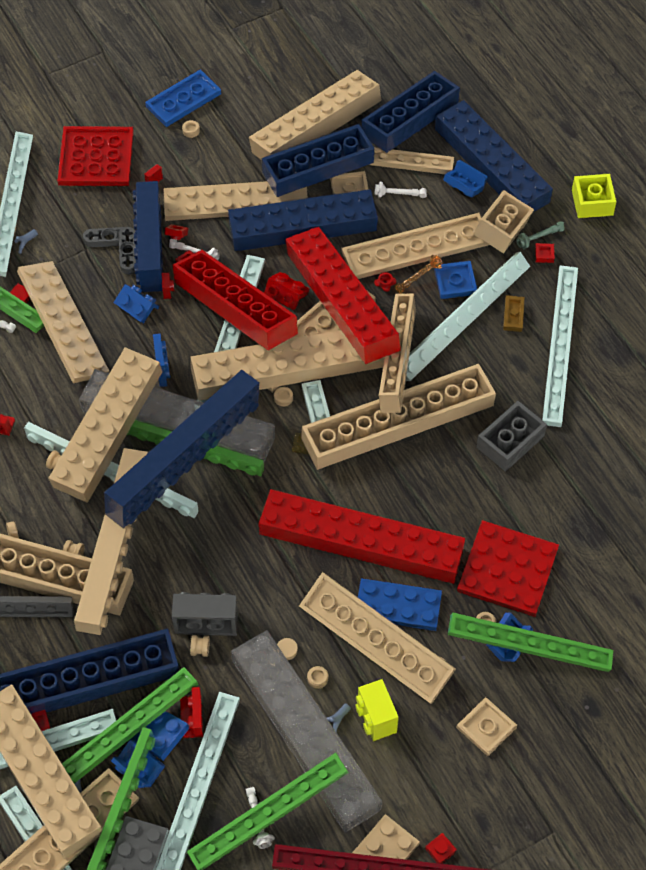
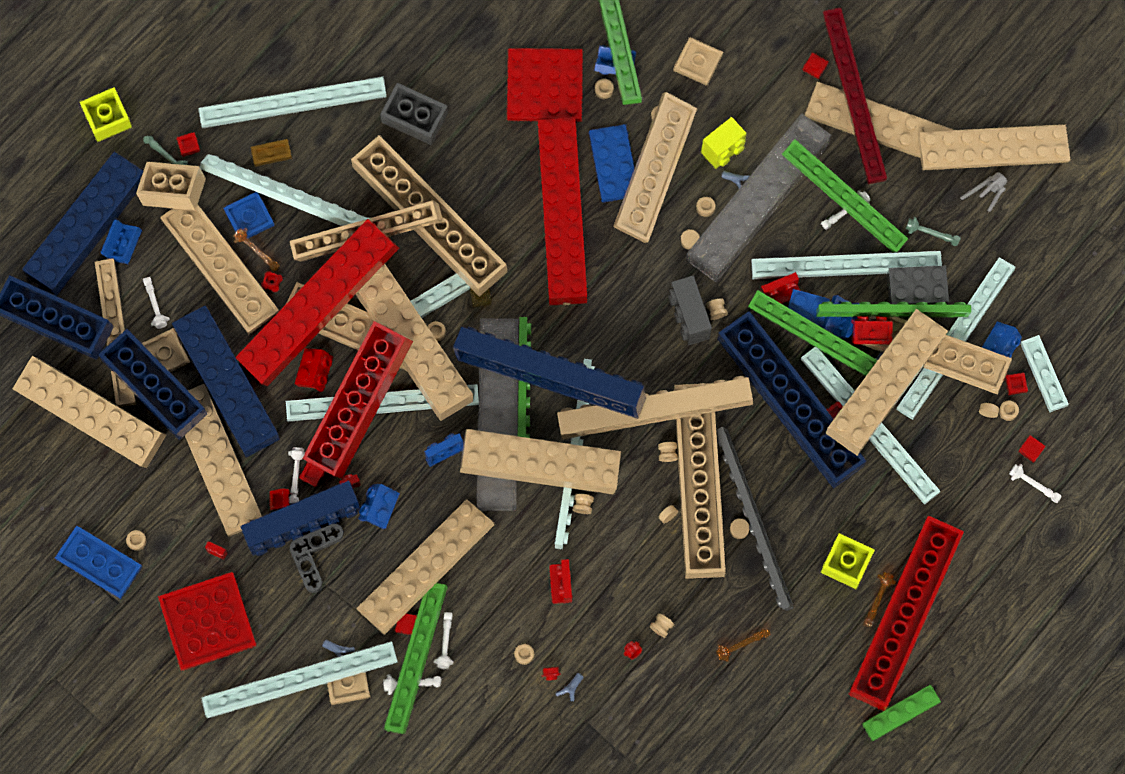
camera: 110 degrees left, 15 degrees up
none -> red bracket [851,316,893,344]

